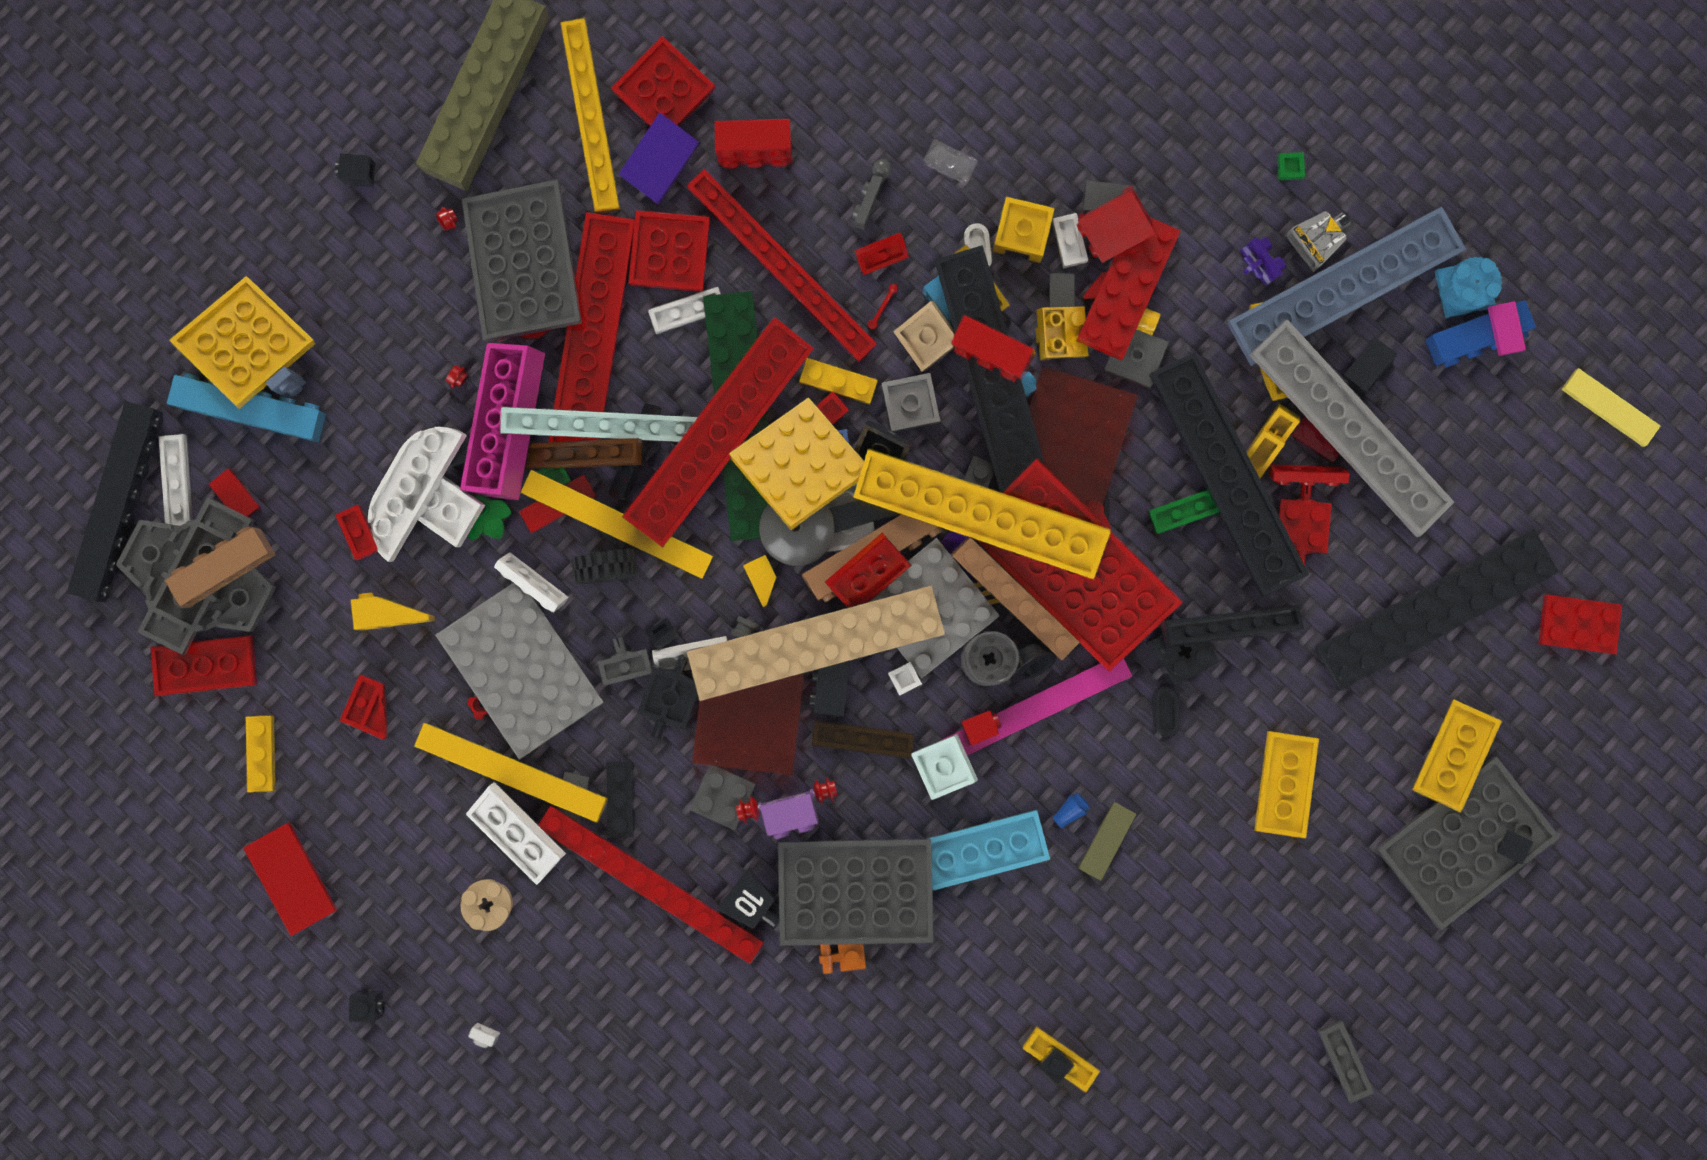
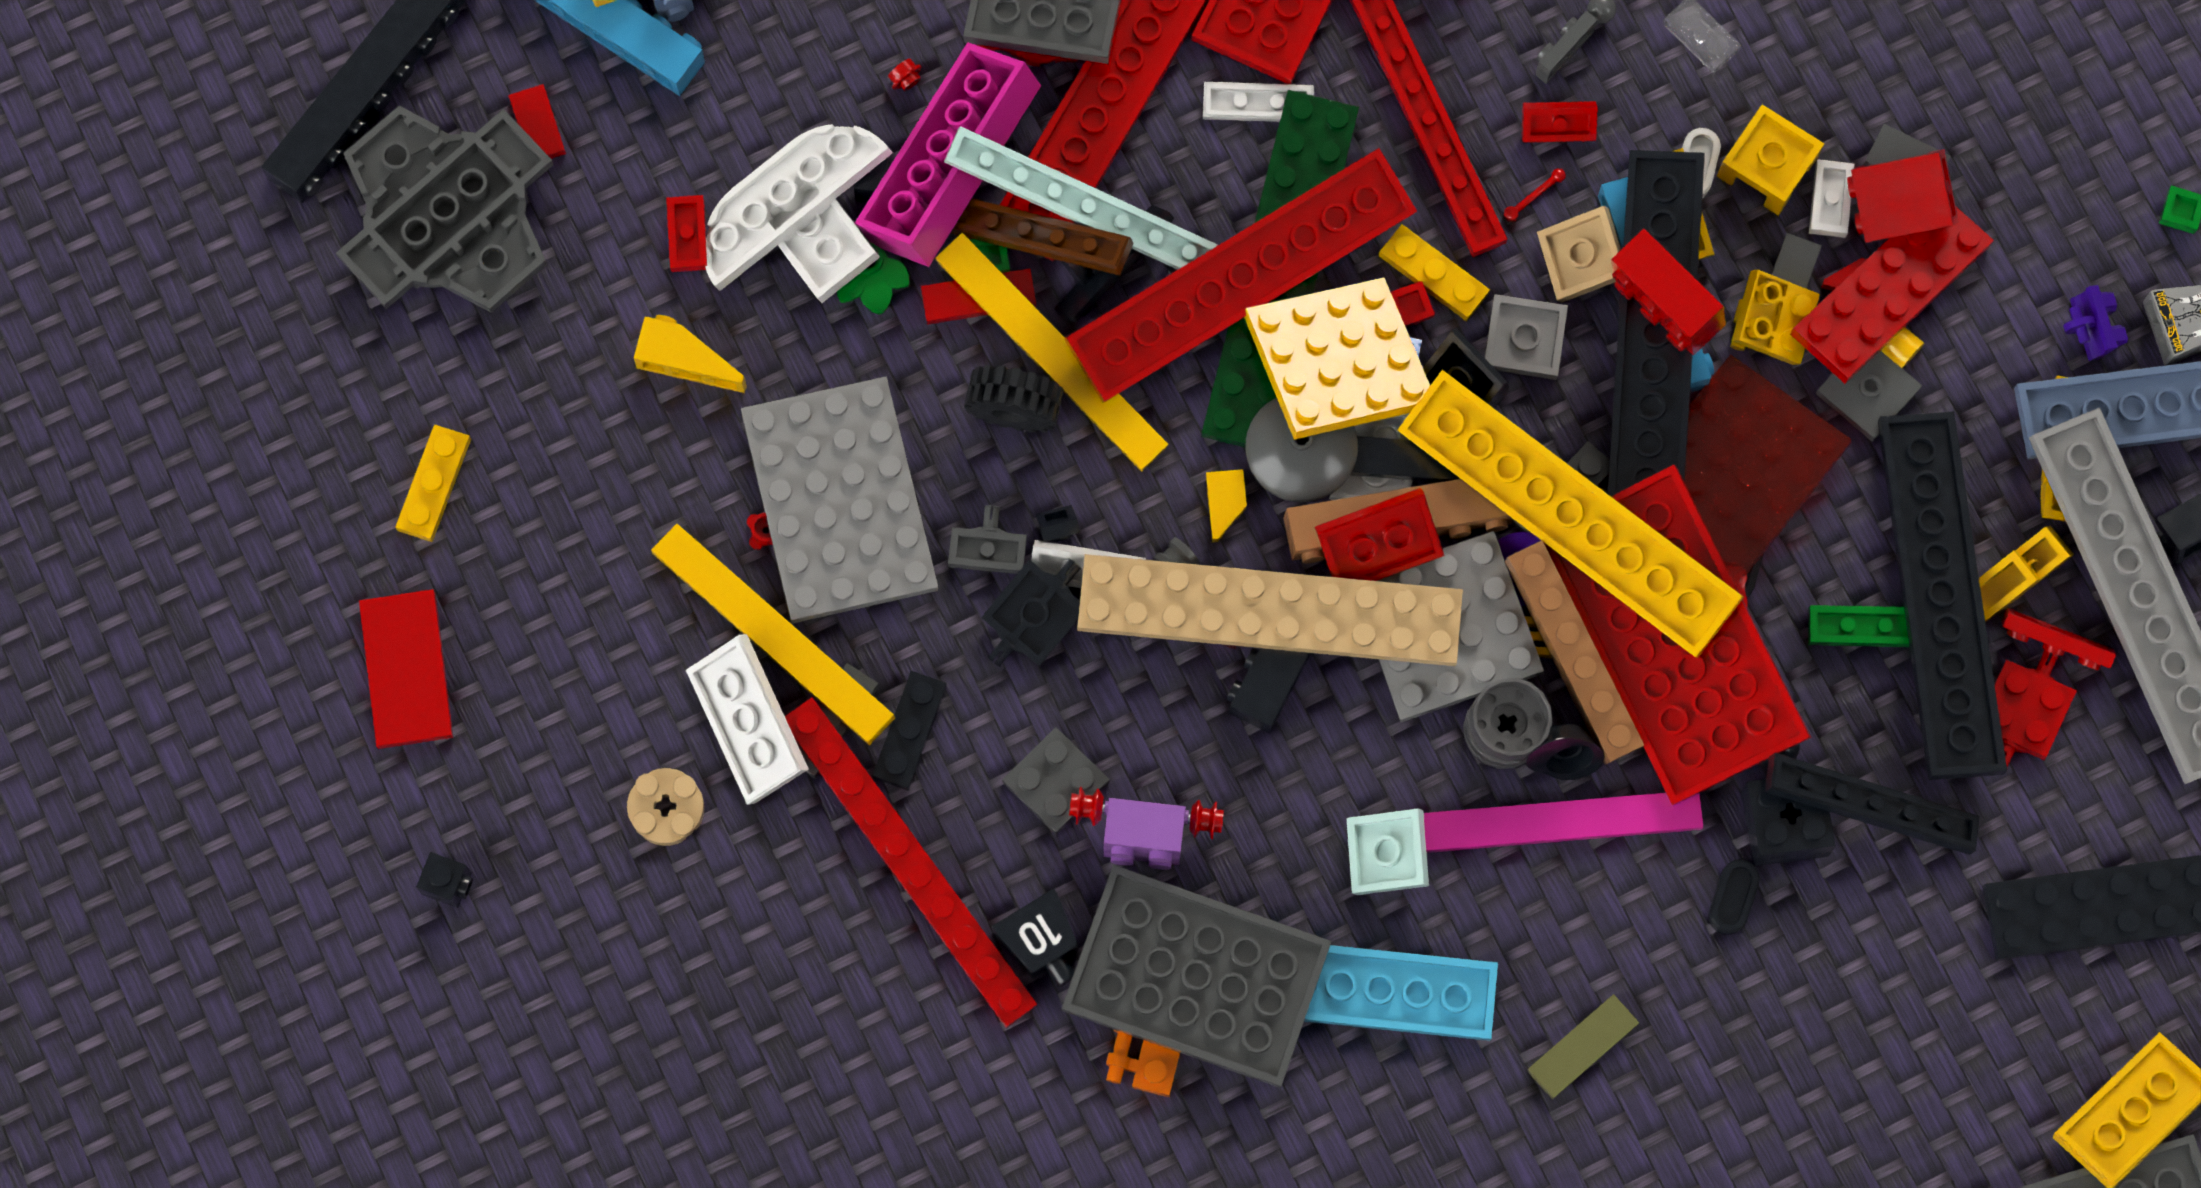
camera: 20 degrees right, 10 degrees down
red tile [150,635,257,696] -> none
white tile [159,434,193,526] -> none
medium nougat brick [164,527,276,608] -> none
red wing [339,675,388,740] -> none
white plate [468,1023,500,1048] -> none
white plate [494,552,569,613] -> none
clear red plate [692,674,804,775] -> none
dark brown tile [812,720,914,759] -> none
white plate [888,662,922,696] -> none
red brick [960,710,1001,746] -> none
blue cone [1052,792,1091,829] -> none
yellow tile [1254,731,1319,839] -> none
dark red plate [1290,415,1340,463] -> none

